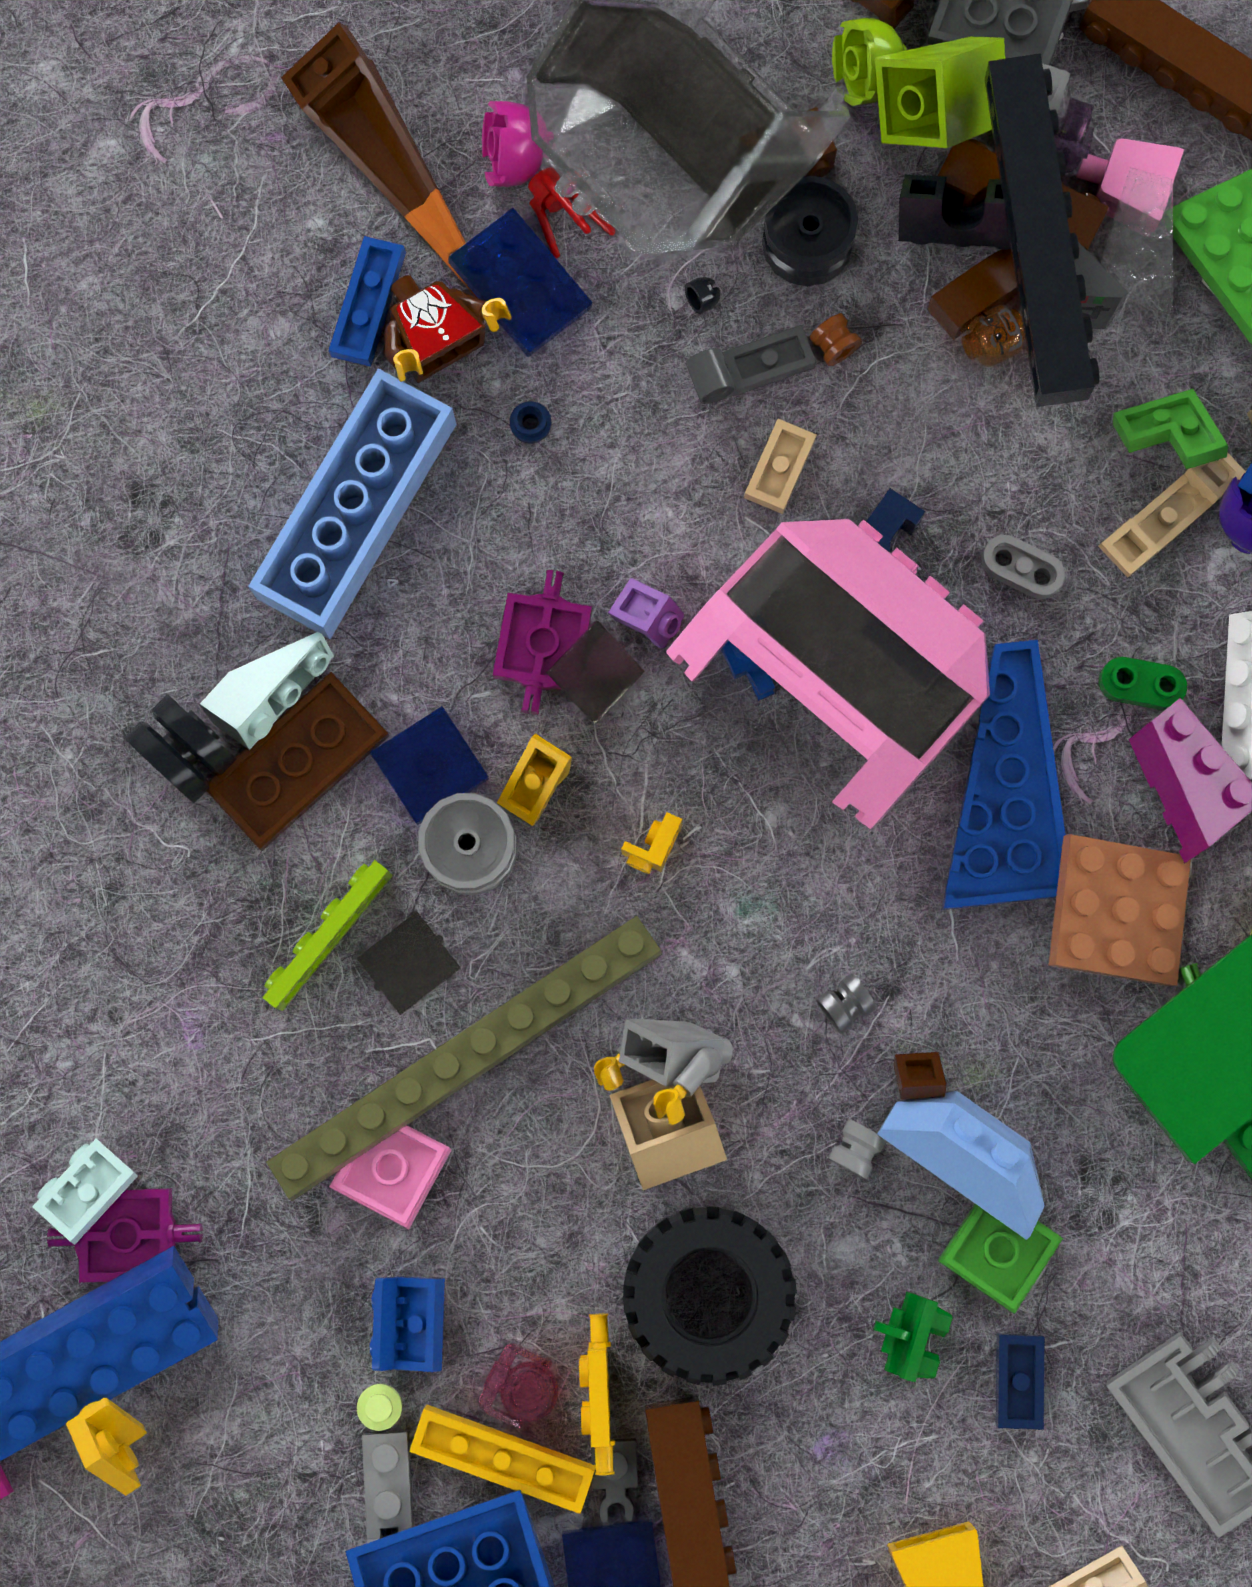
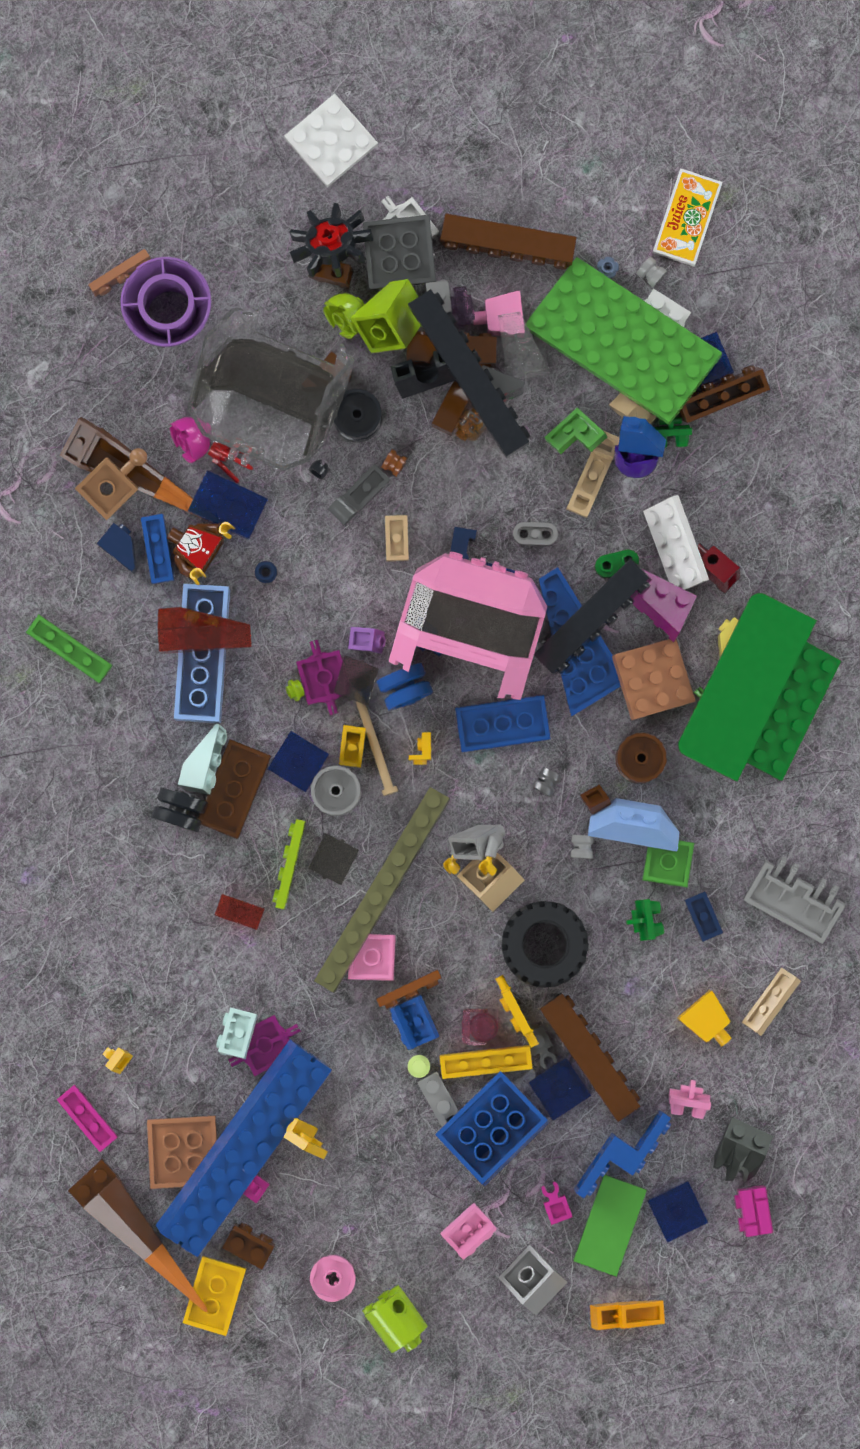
camera: 30 degrees left, 5 degrees up
none -> bright green tile [26,614,113,684]
none -> medium nougat plate [75,448,147,520]
none -> dark blue slope [97,523,137,574]
none -> clear red wedge [158,607,252,654]
none -> clear red plate [215,894,265,930]
none -> lime plate [286,679,305,701]
none -> tan bar [354,691,398,796]
none -> blue wheel [376,663,434,711]
none -> dark orange plate [376,969,441,1009]
none -> blue tile [455,695,551,753]
none -> black brick [534,559,652,674]
none -> reddish brown wheel [615,733,667,784]

